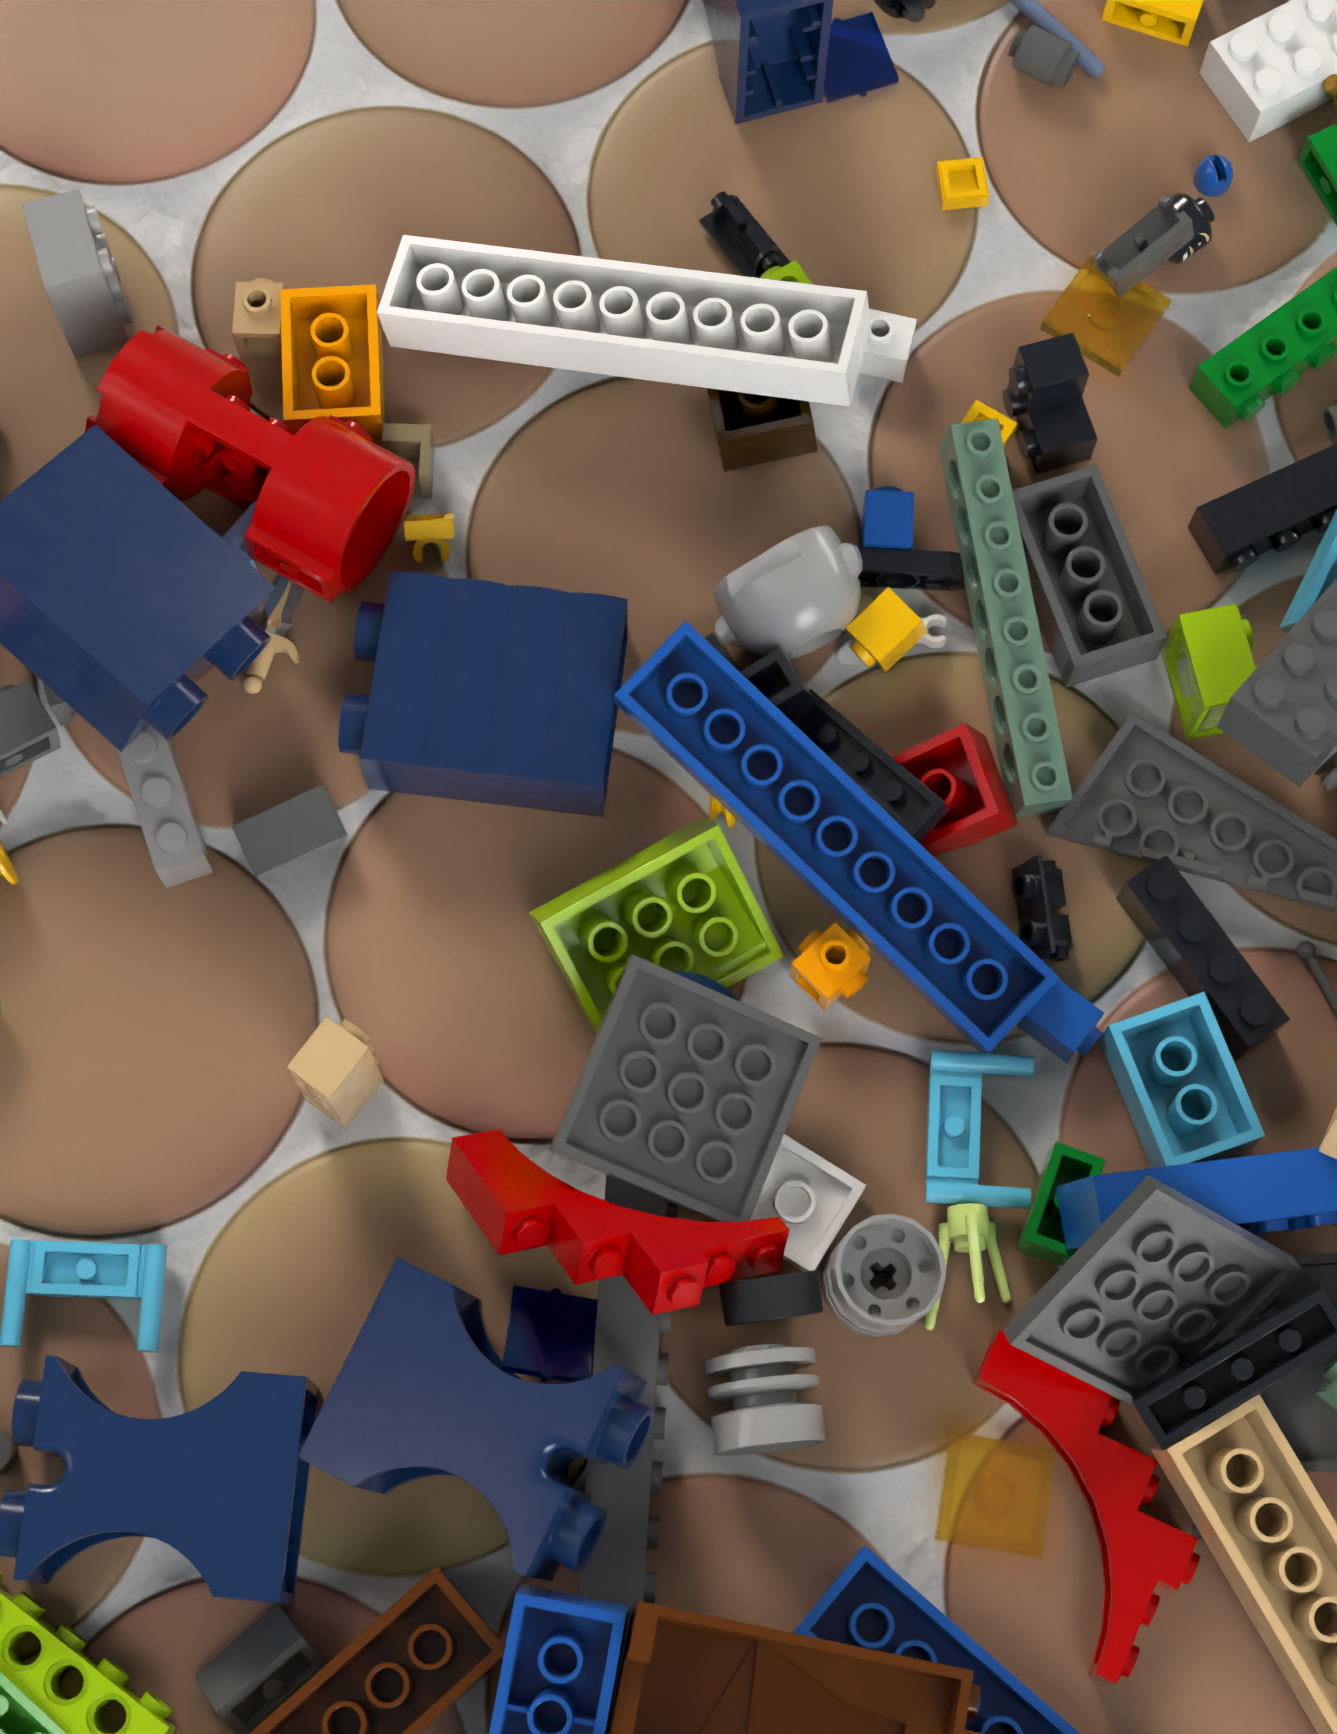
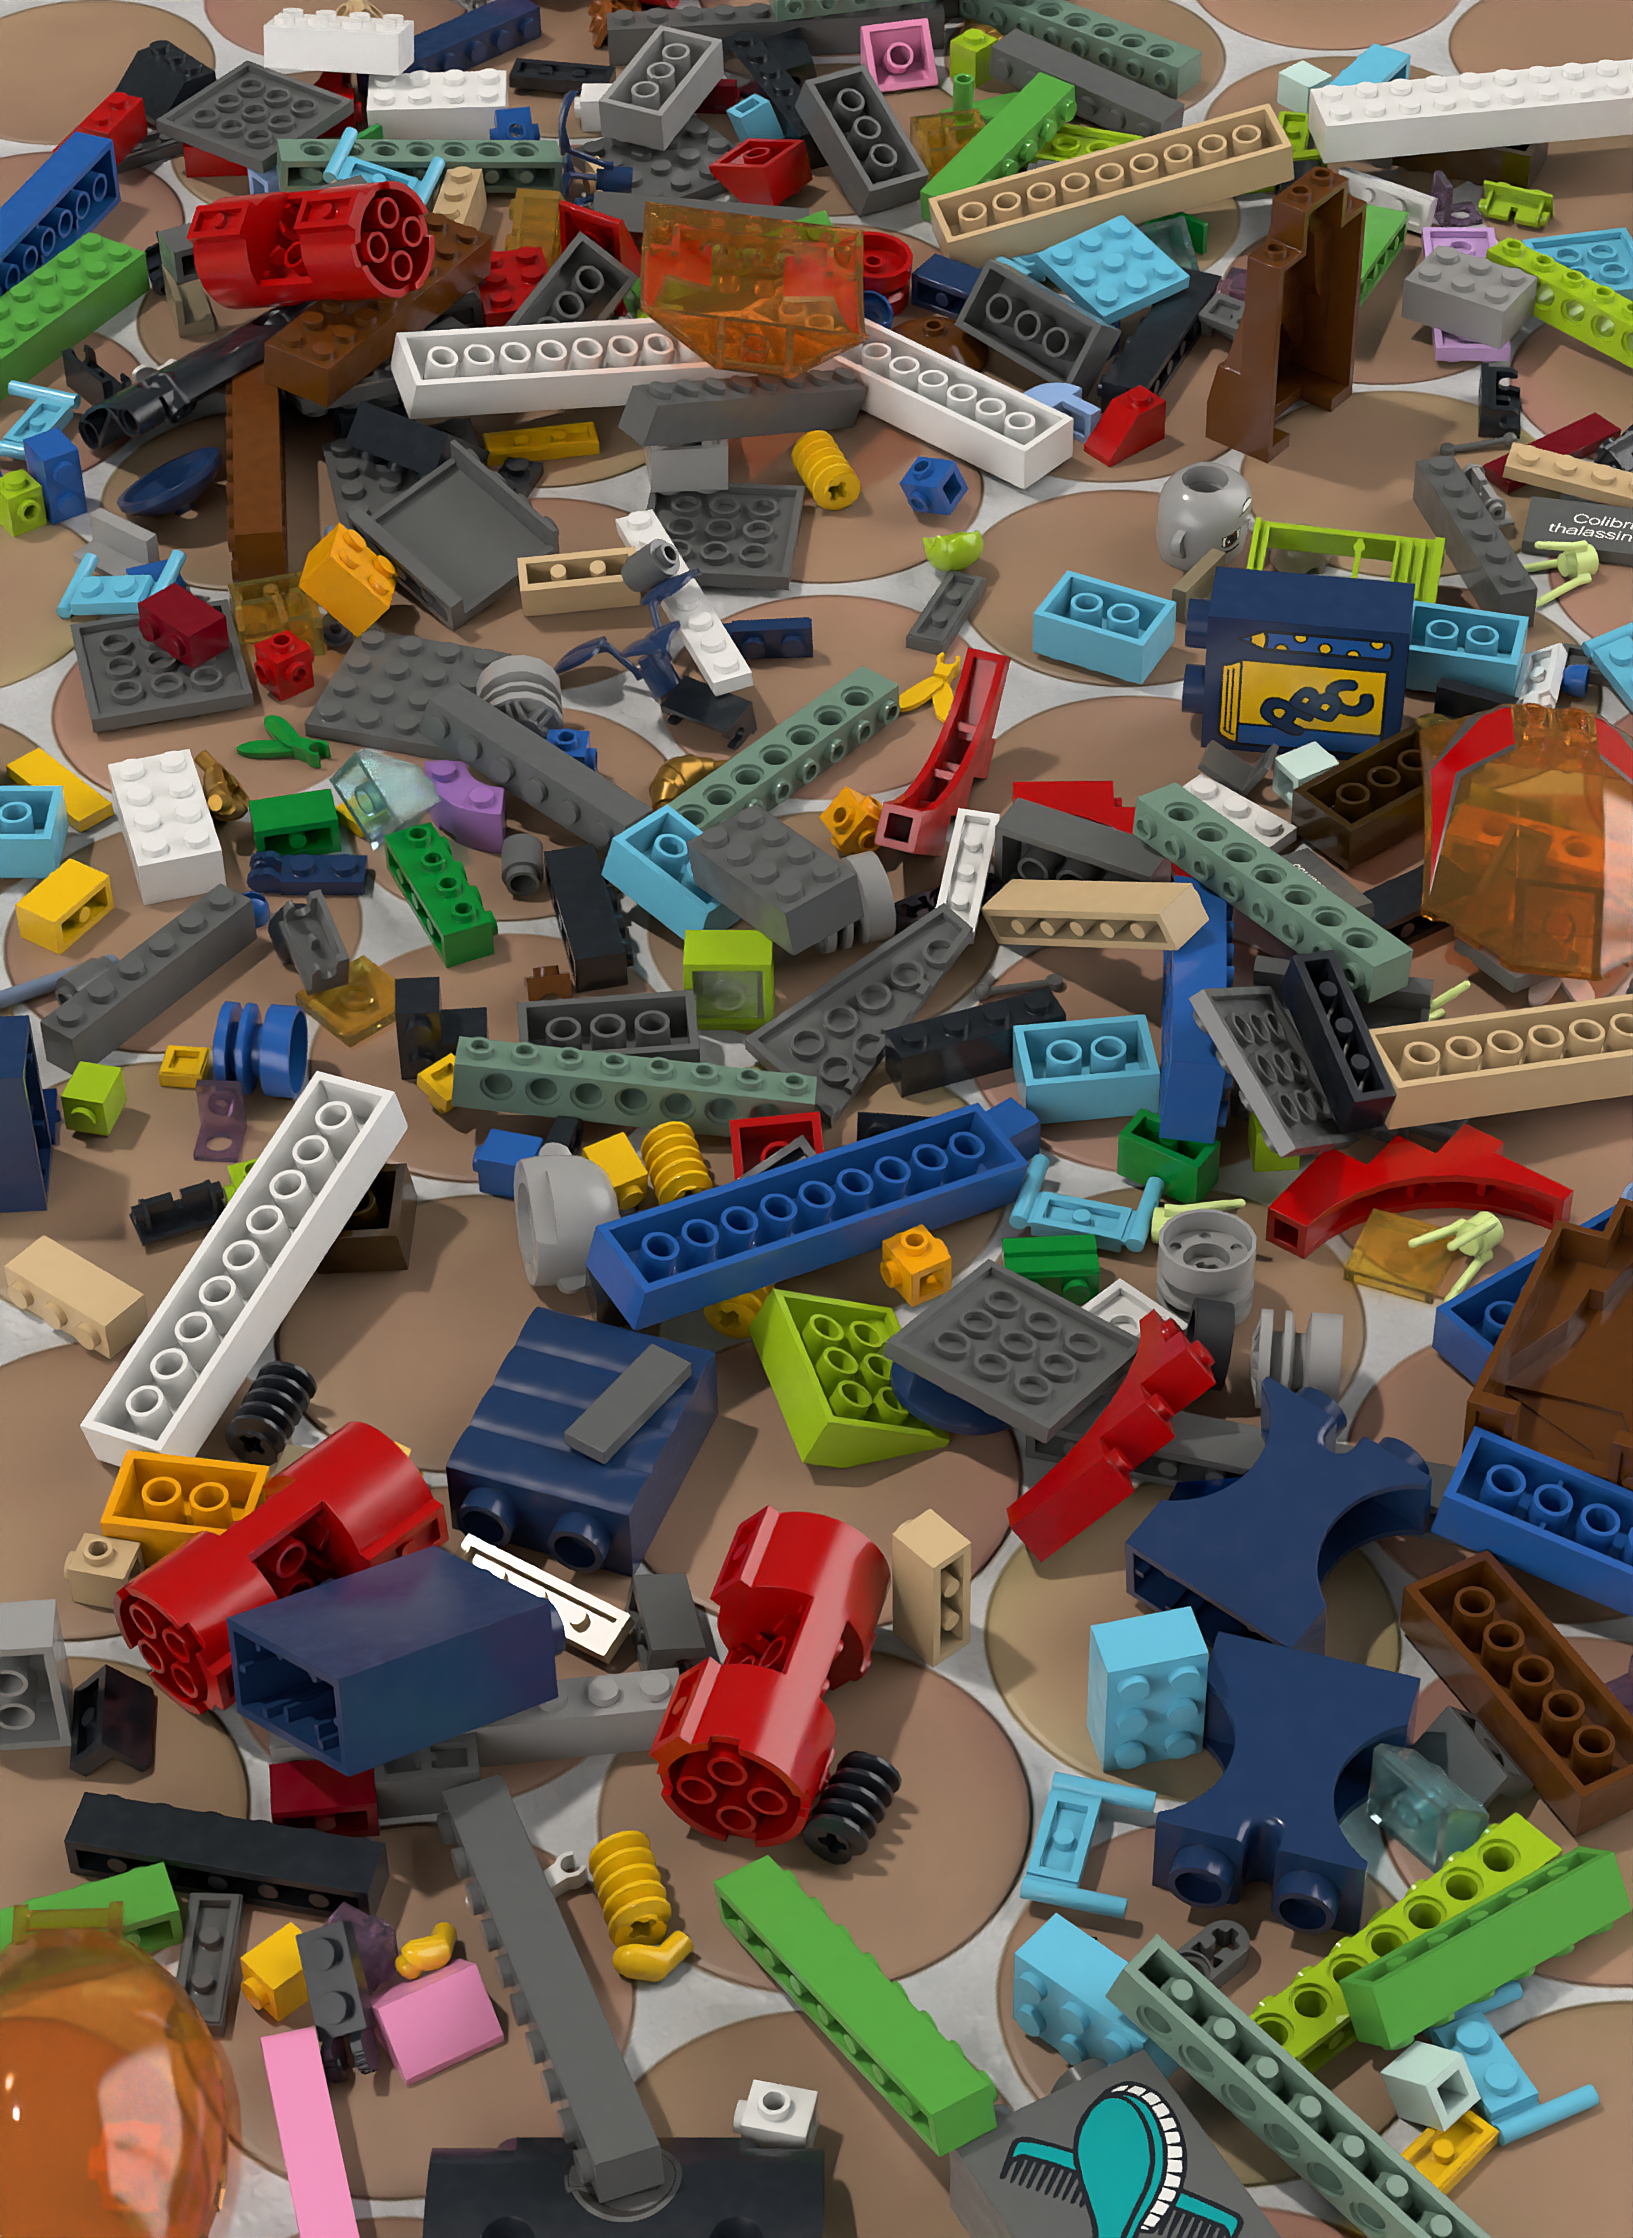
camera: 75 degrees left, 30 degrees down
none -> tan brick [4,1235,149,1359]
none -> dark grey brick [40,883,257,1075]
none -> lime brick [61,1061,127,1136]
none -> black panel [70,1664,154,1777]
none -> bracket [193,1080,247,1163]
none -> blue wheel [212,1001,308,1098]
none -> black piece [225,1361,317,1466]
none -> dark blue hinge [246,851,369,895]
none -> plate [455,1534,635,1664]
none -> reddish brown bracket [524,965,573,1001]
none -> dark grey tile [564,1344,692,1464]
none -> yellow piece [640,1121,713,1206]
none -> red cylinder [648,1505,891,1847]
none -> black piece [802,1751,902,1865]
none -> green brick [1001,1234,1100,1305]
none -> medium azure brick [1086,1606,1209,1772]
none -> clear light blue slope [1367,1743,1490,1874]
none -> yellowish green plant [1408,1211,1504,1303]

